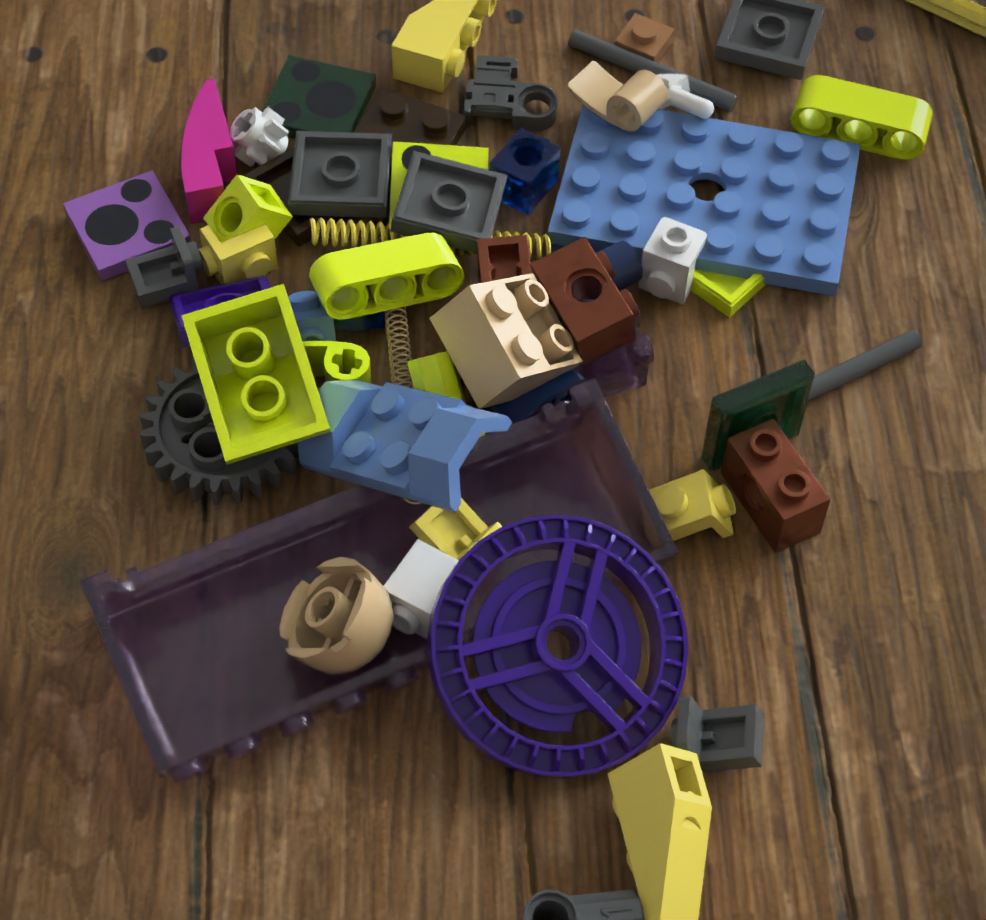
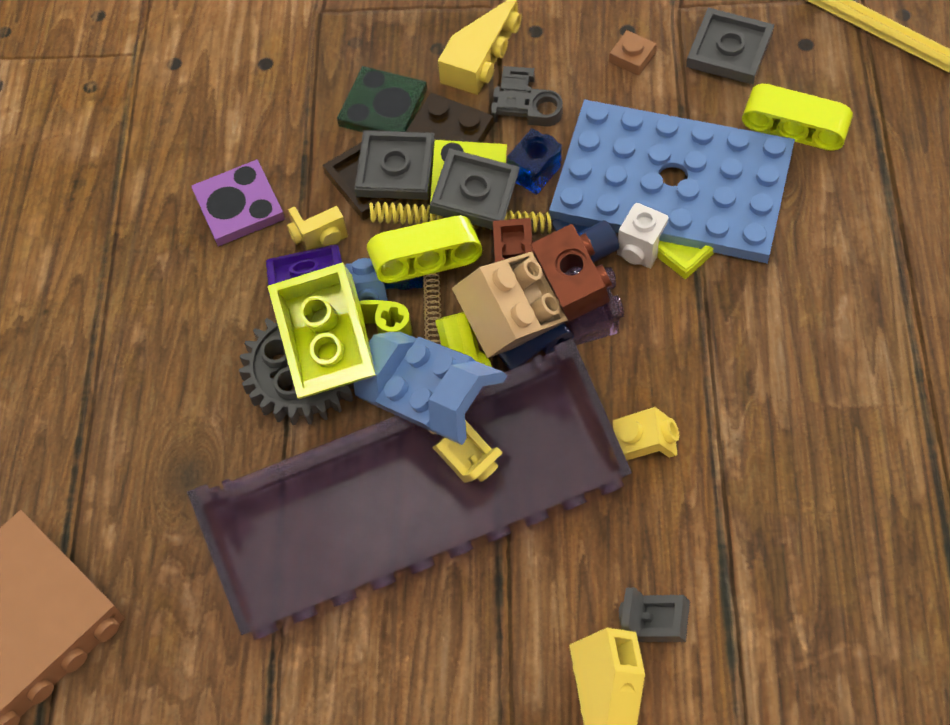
camera: 10 degrees right, 5 degrees up
dark grey bracket [125,226,203,308] -> none
dark pink slope [181,79,237,225] -> none
neon yellow brick [203,174,293,243] -> none
white gear [230,107,289,167] -> none
tan cylinder [279,557,394,674] -> none
white brick [384,539,459,639] -> none
dark purple piece [427,514,688,778] -> none
dark grey bar [568,29,738,112] -> none
tan panel [568,61,668,132] -> none
white bar [658,74,714,119] -> none
clear green tile [701,359,815,471] -> none
copper brick [721,419,831,553] -> none
dark grey bar [747,329,922,428] -> none

